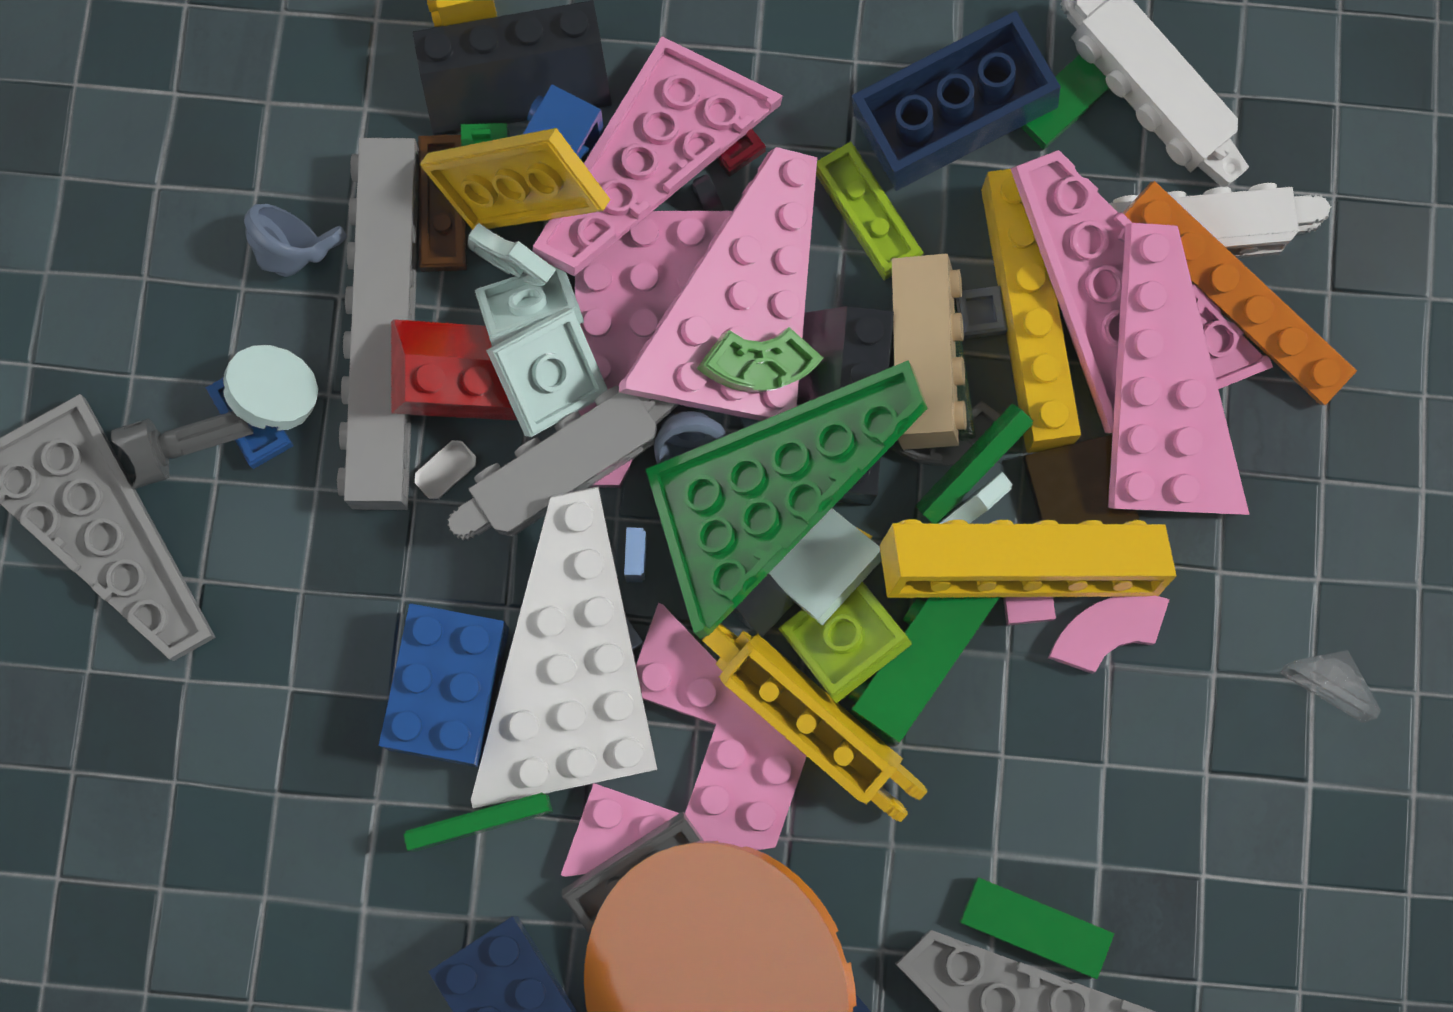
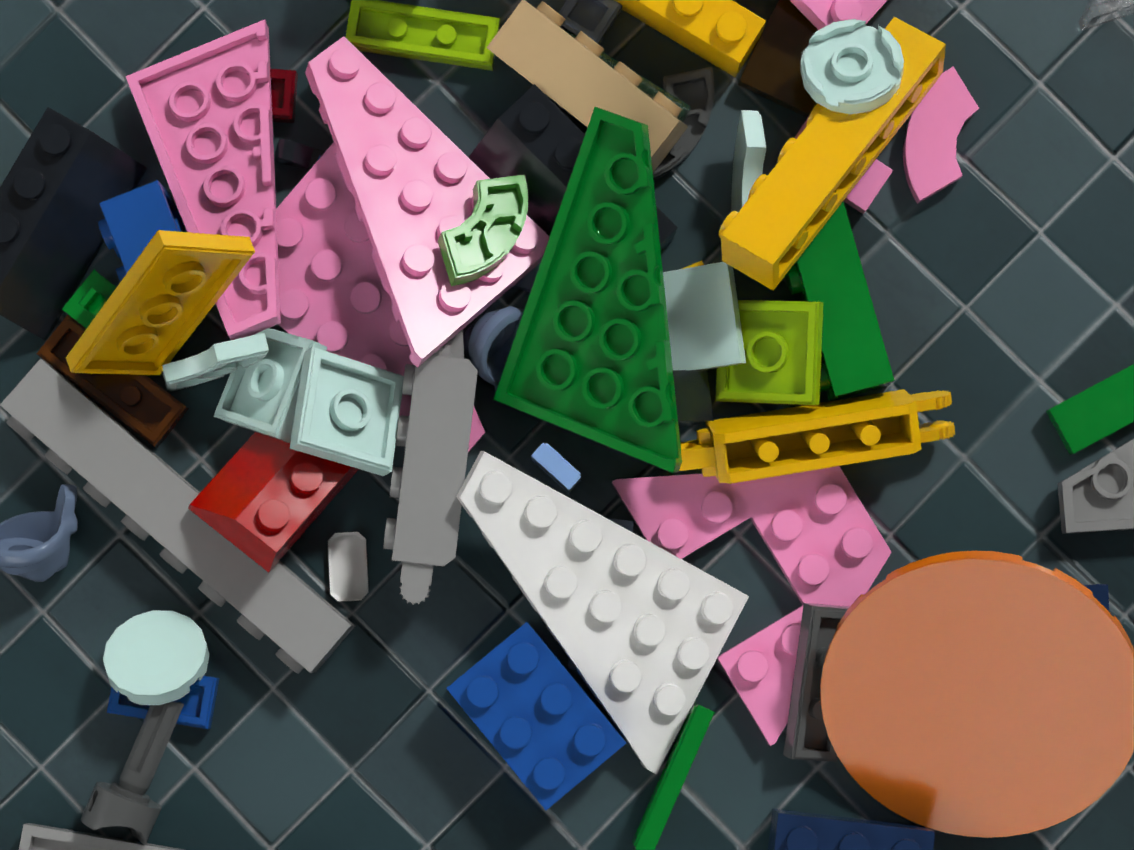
camera: 50 degrees left, 5 degrees up
green tile [915,404,1033,524] -> none
none -> light aqua tile [801,19,904,114]

